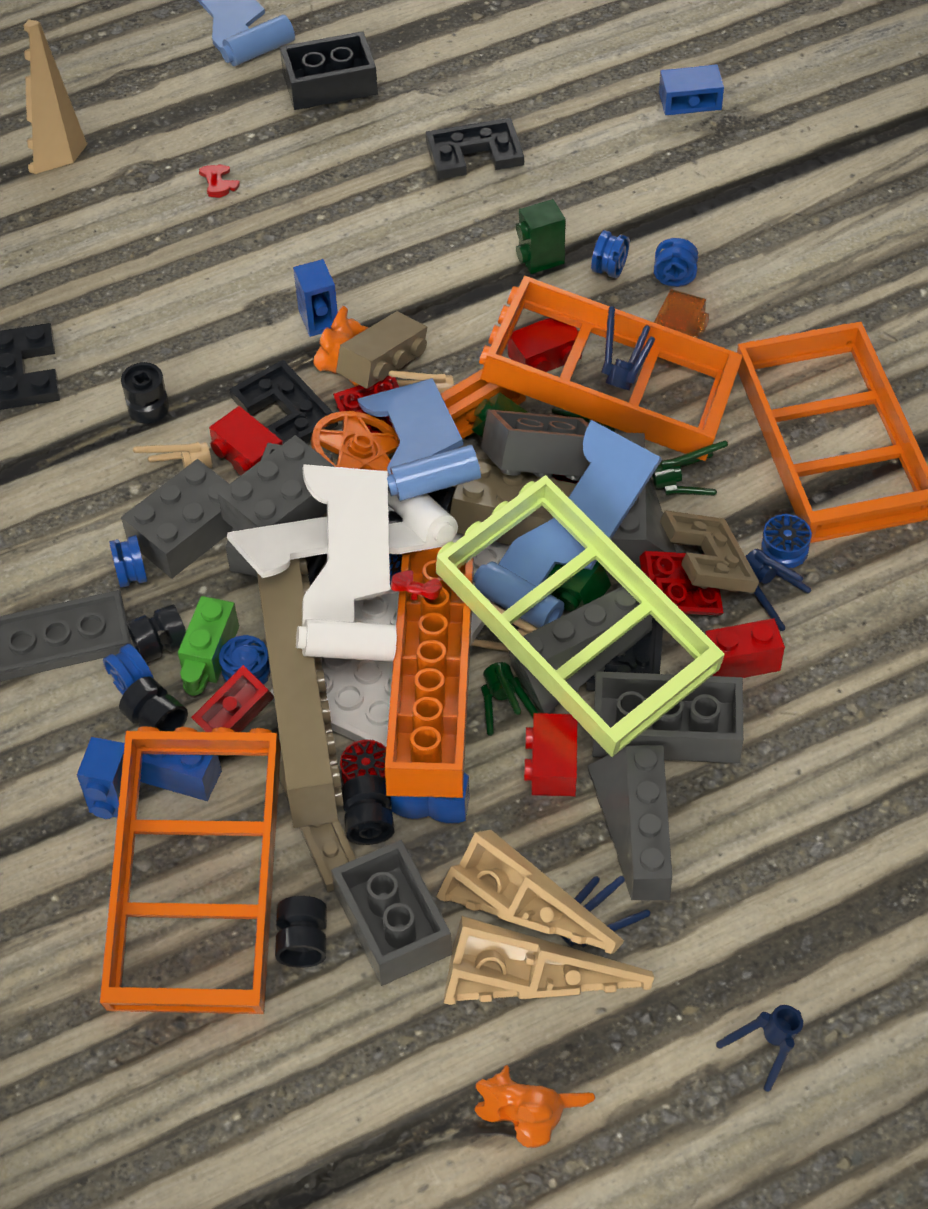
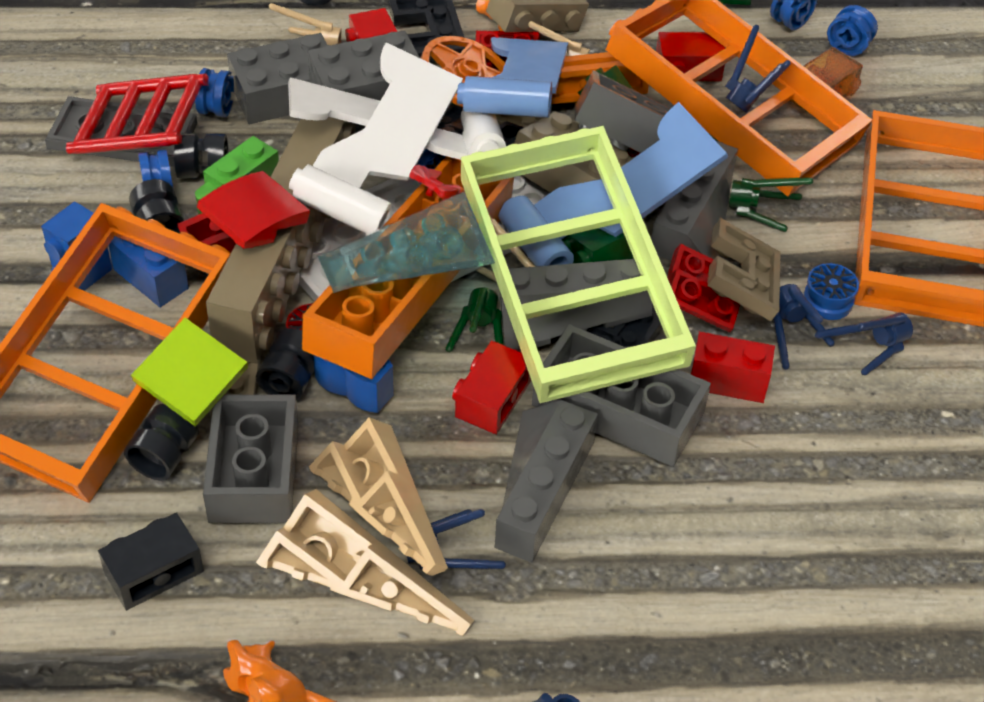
camera: 20 degrees right, 5 degrees down
none -> red bar [66,73,209,154]
none -> black brick [98,512,204,611]
none -> lime tile [131,318,248,427]
none -> red slope [197,171,310,249]
none -> clear light blue wedge [318,192,495,293]
none -> dark blue plant [815,312,913,375]

